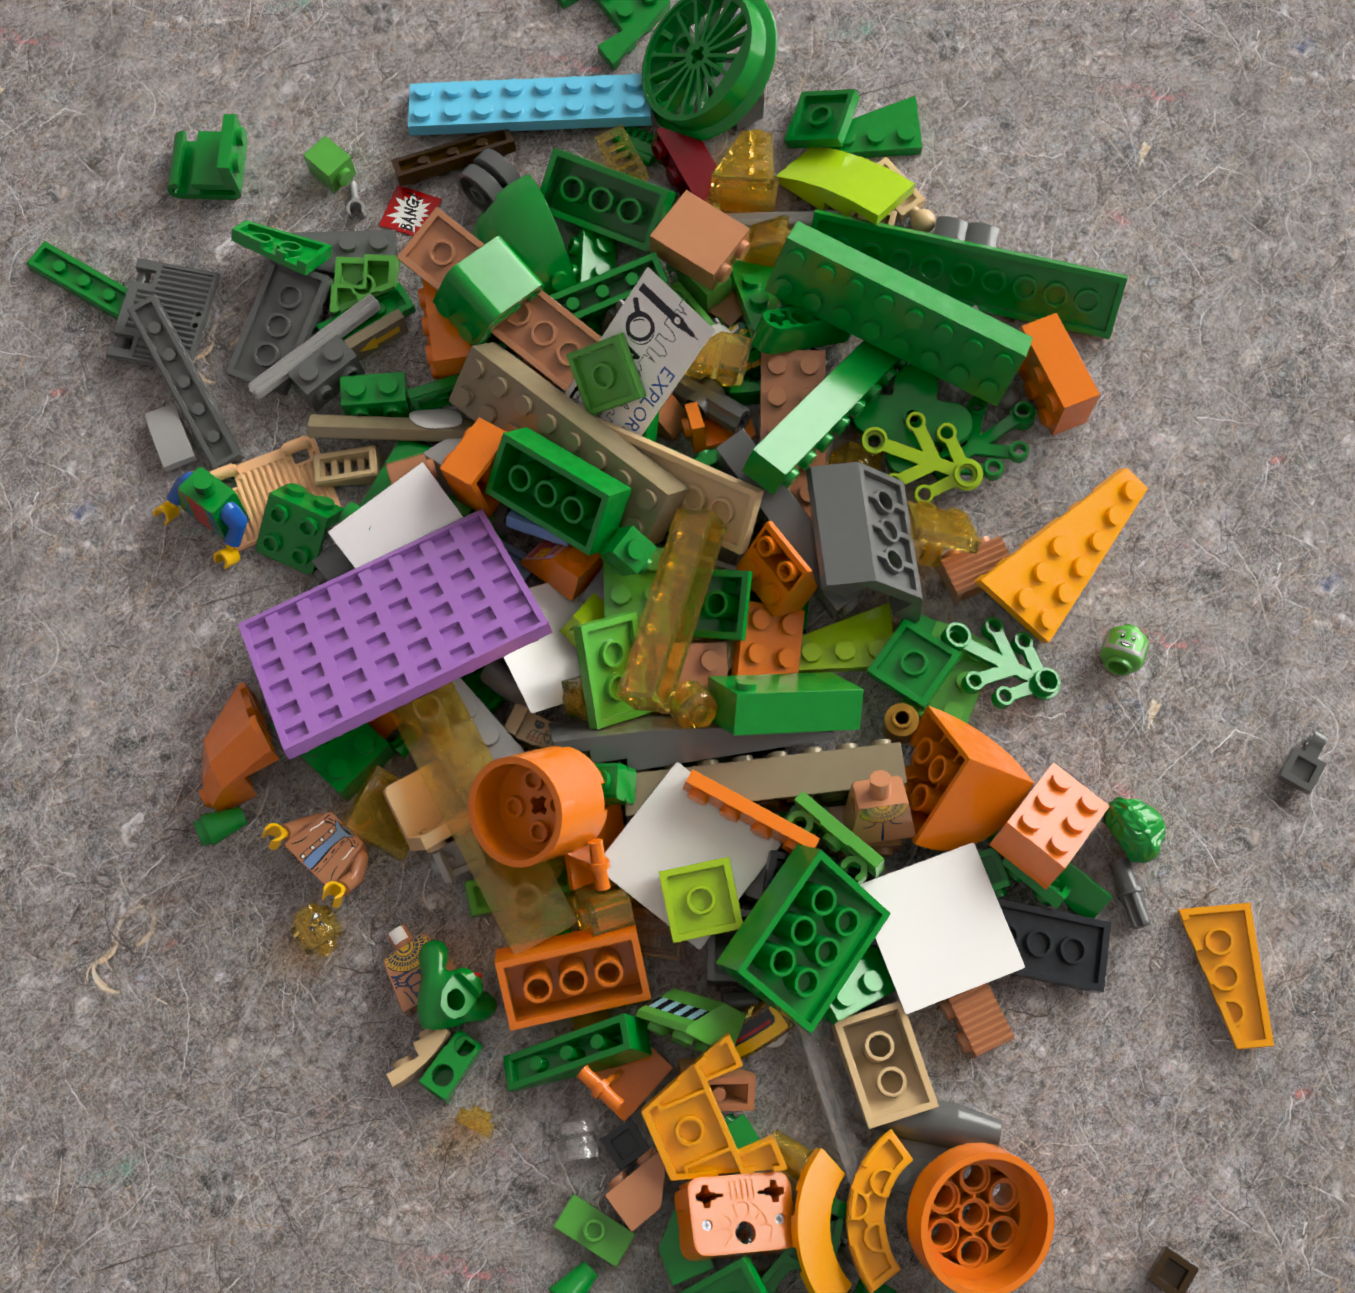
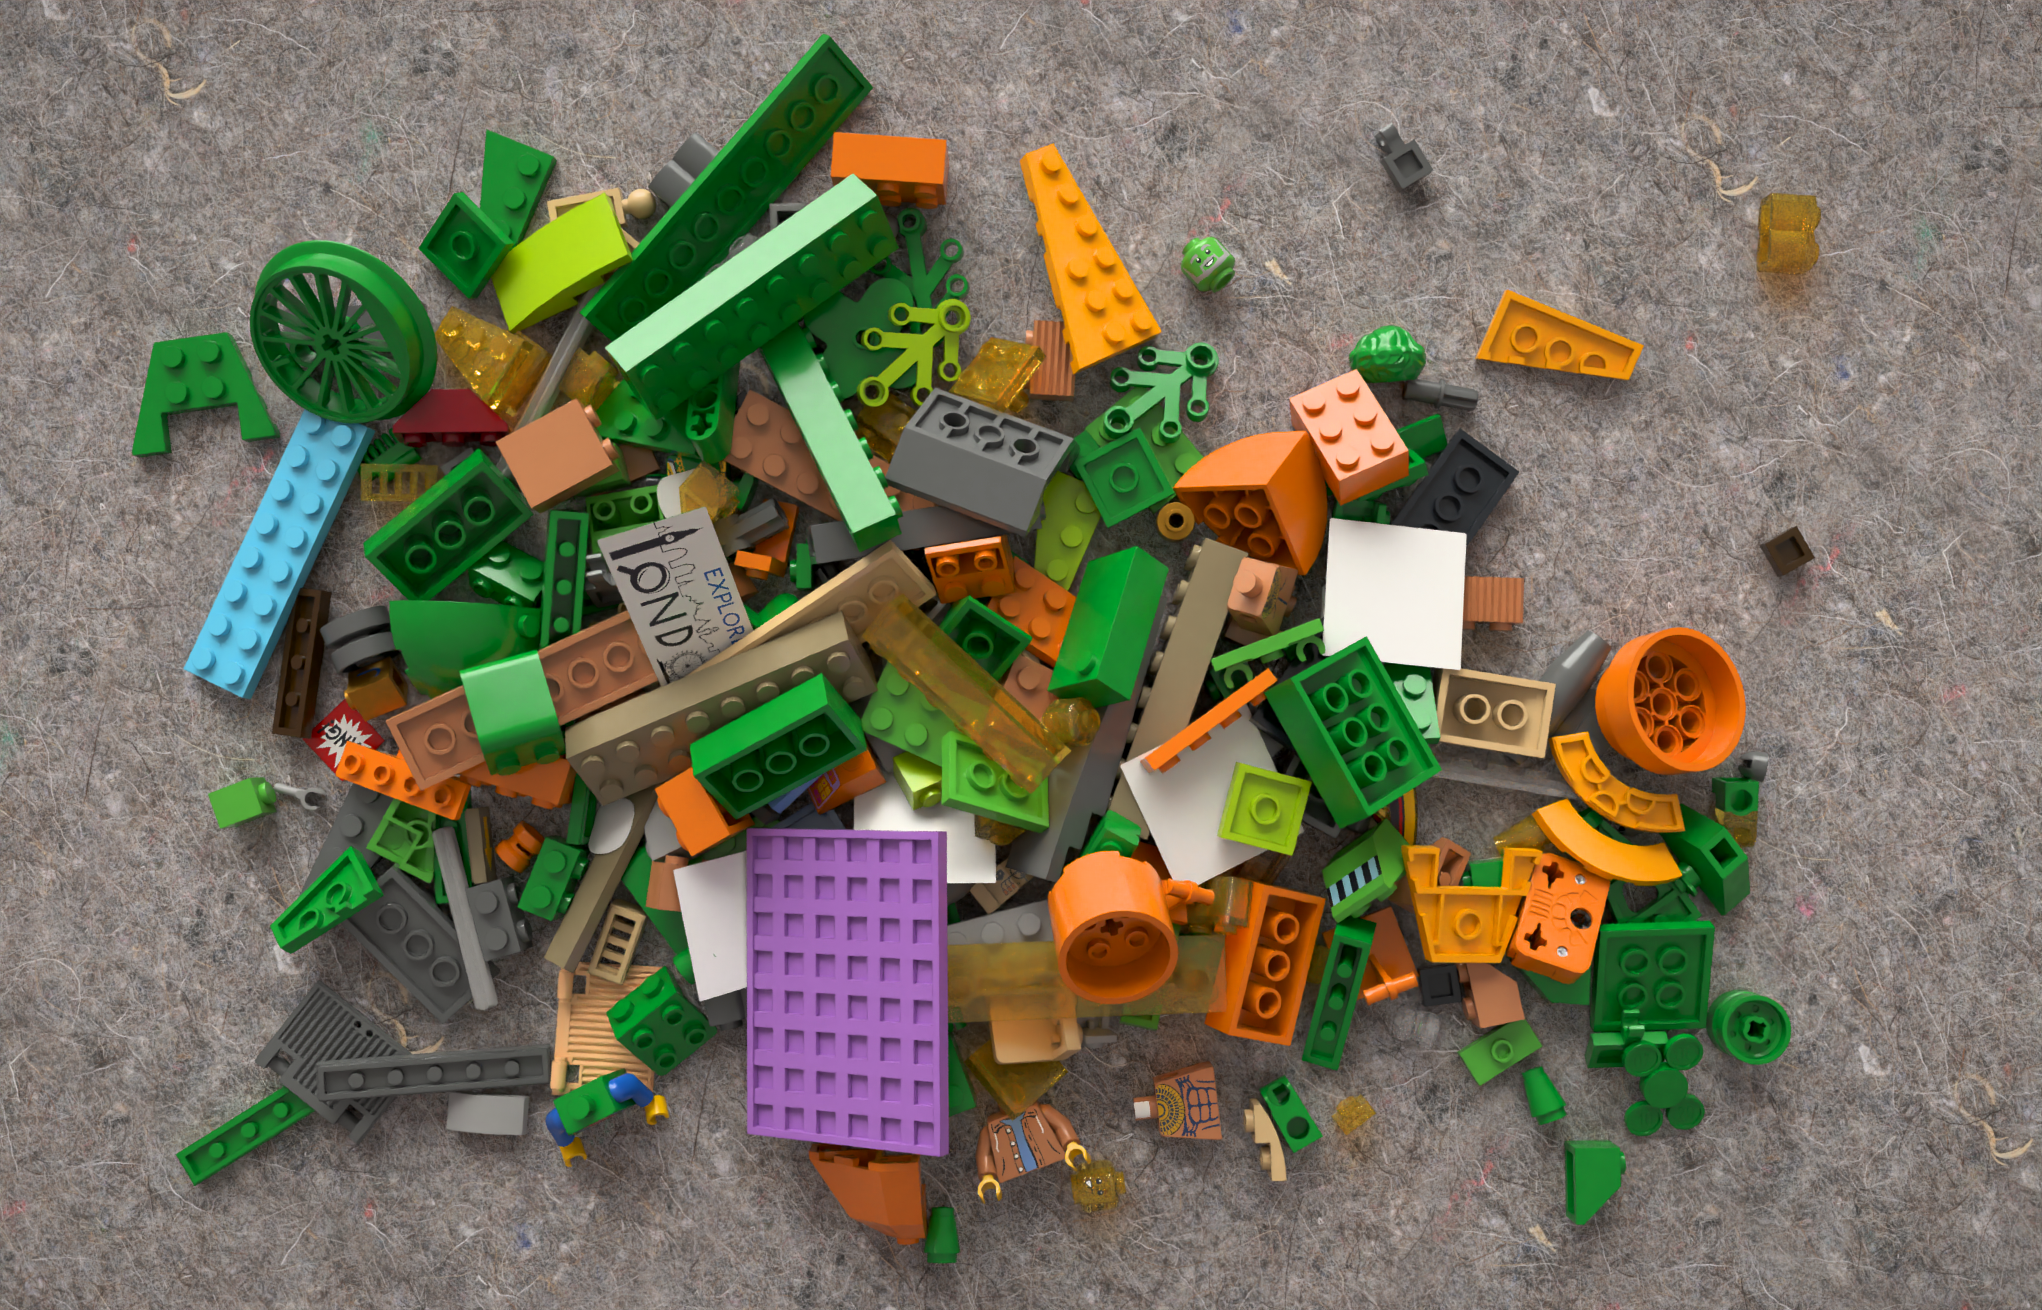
camera: 65 degrees left, 15 degrees up
green piece [167,114,248,200] -> none
green head [417,939,497,1031] -> none
bright green tile [566,332,646,415] -> none
green brick [598,525,657,576] -> none
none -> orange bracket [336,741,471,820]
none -> pearl gold brick [344,657,408,721]
none -> orange wheel [495,821,545,873]

